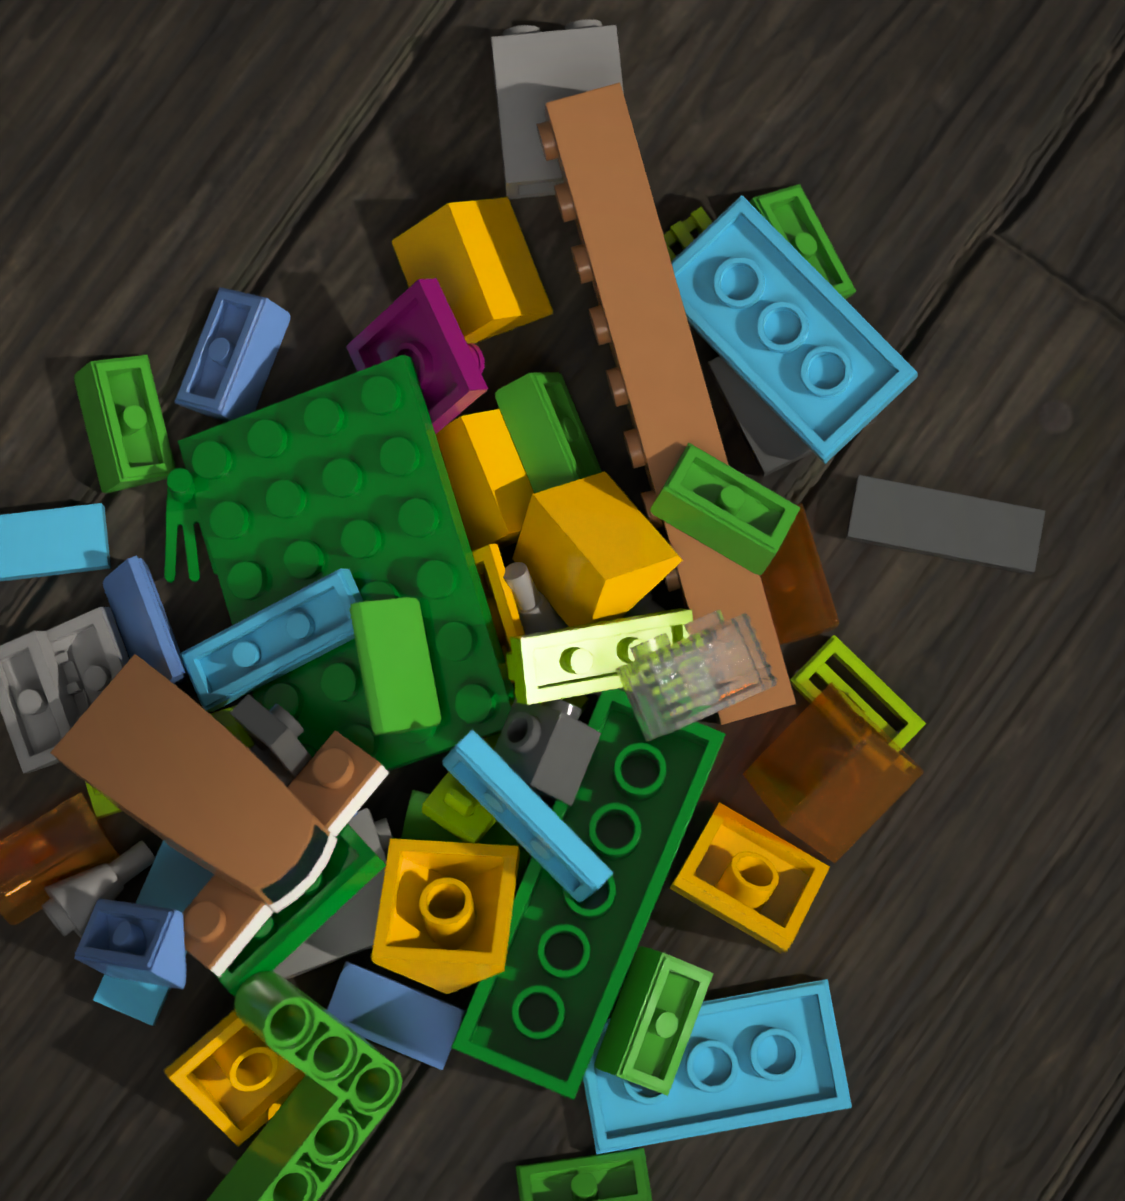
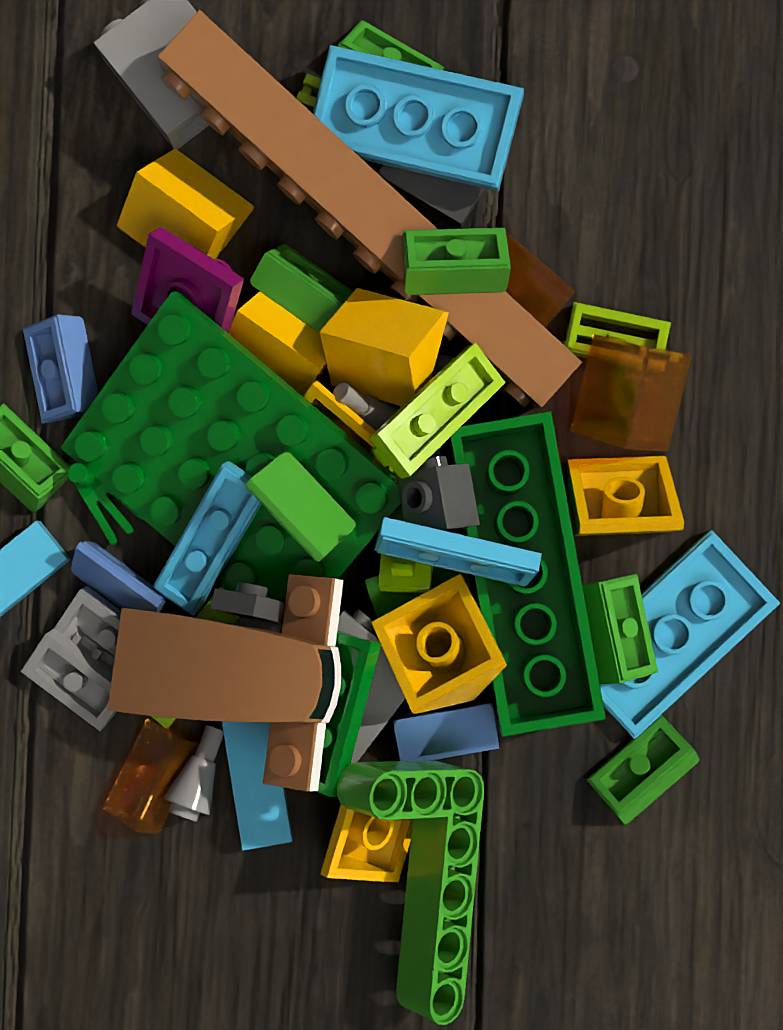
camera: 25 degrees left, 5 degrees up
medium blue slope [74,898,186,989] -> none
clear brick [616,610,777,741] -> none
dark grey tile [845,475,1046,575] -> none

